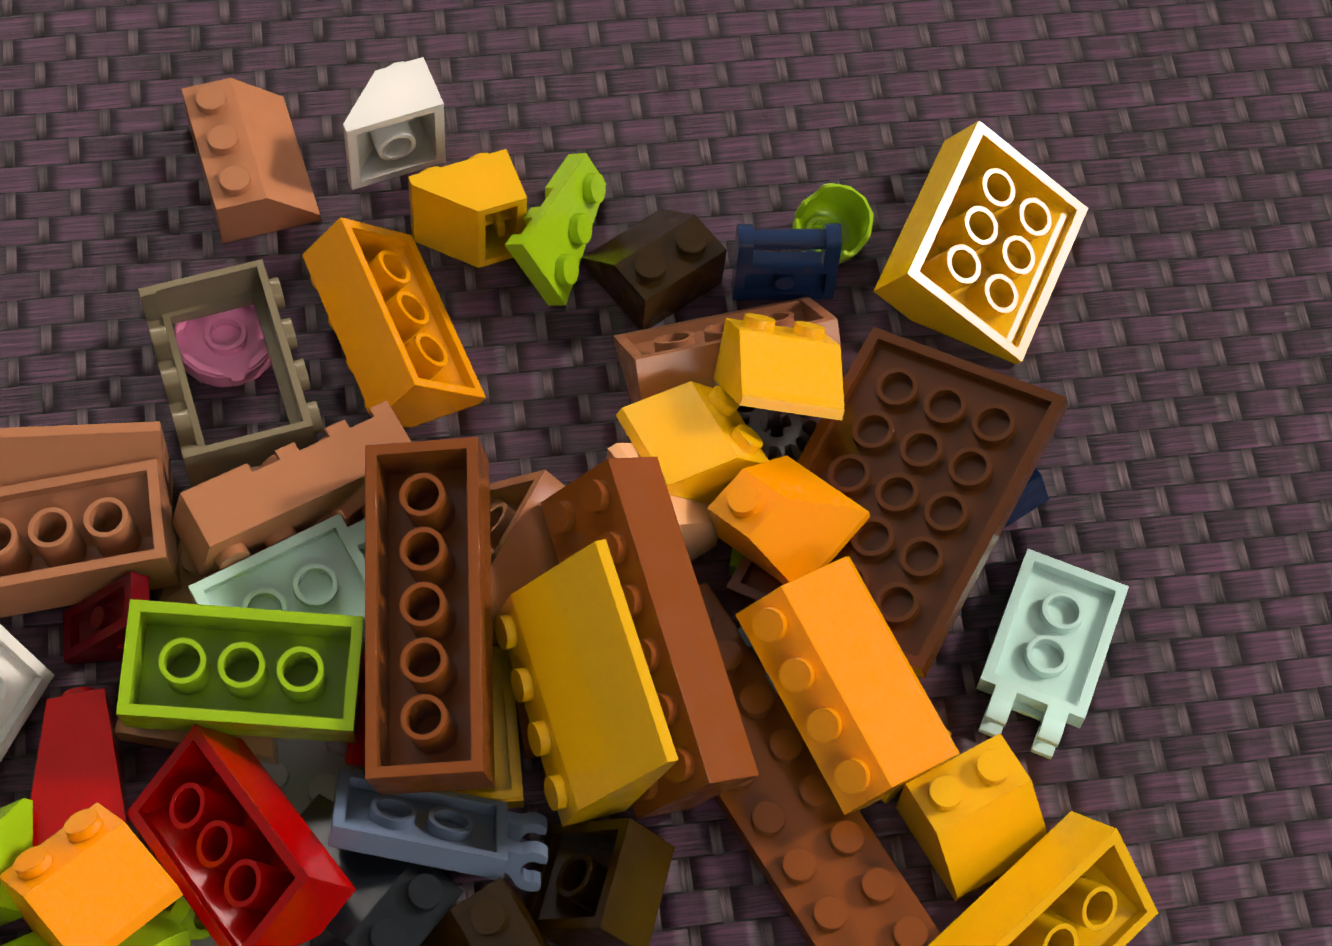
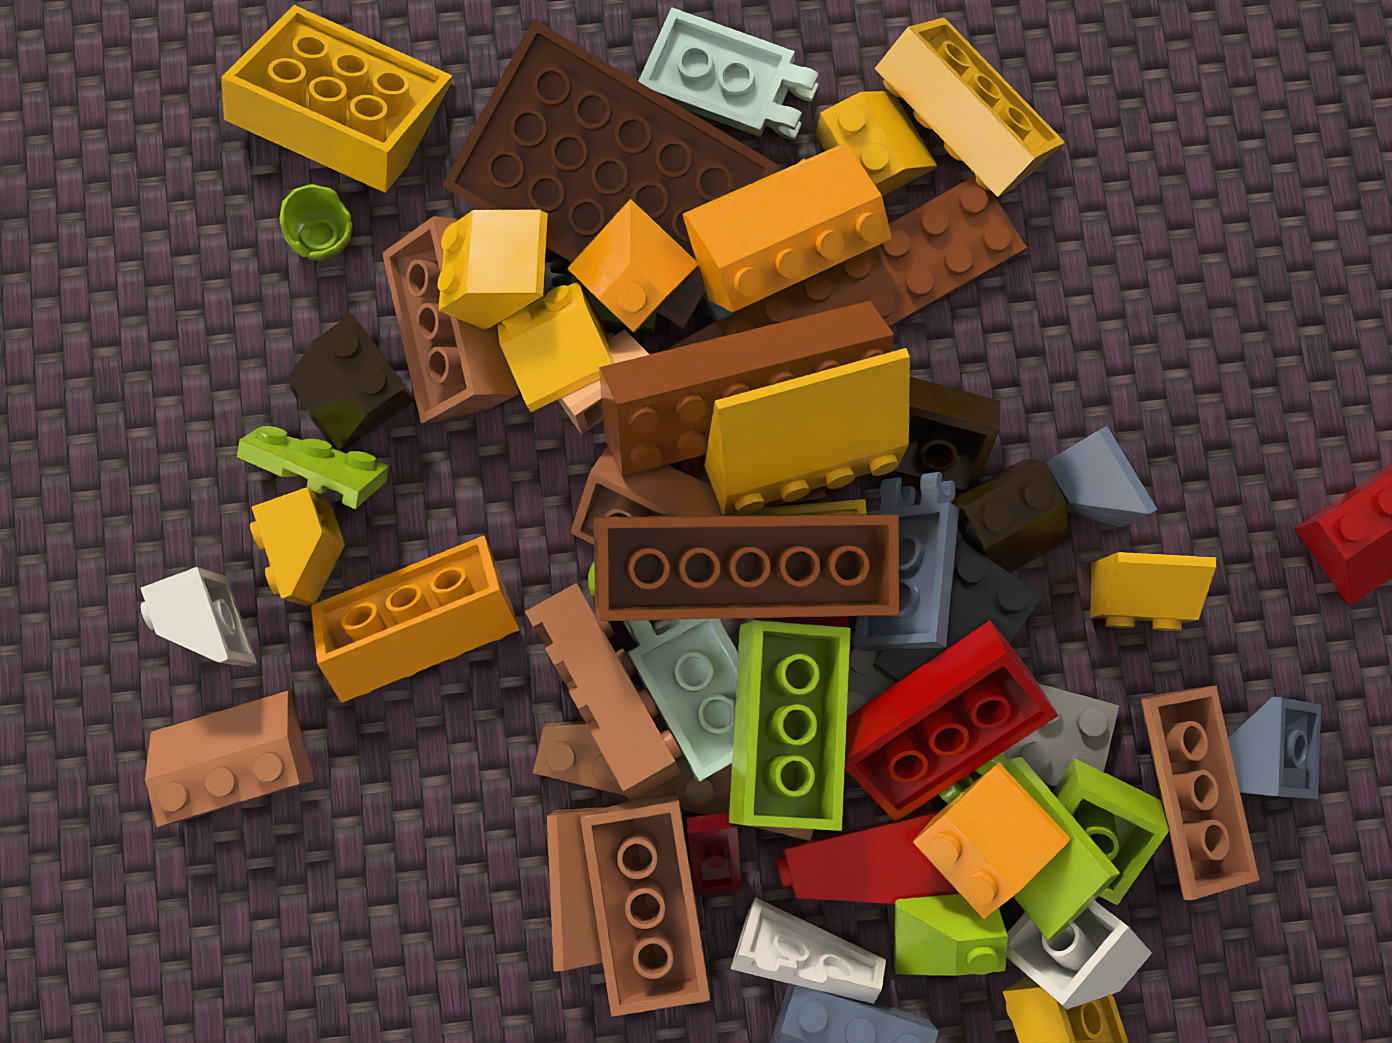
camera: 85 degrees left, 20 degrees up
dark tan window [138,259,324,488] -> none
bright pink tile [174,305,271,387] -> none
dark blue plate [731,223,842,300] -> none

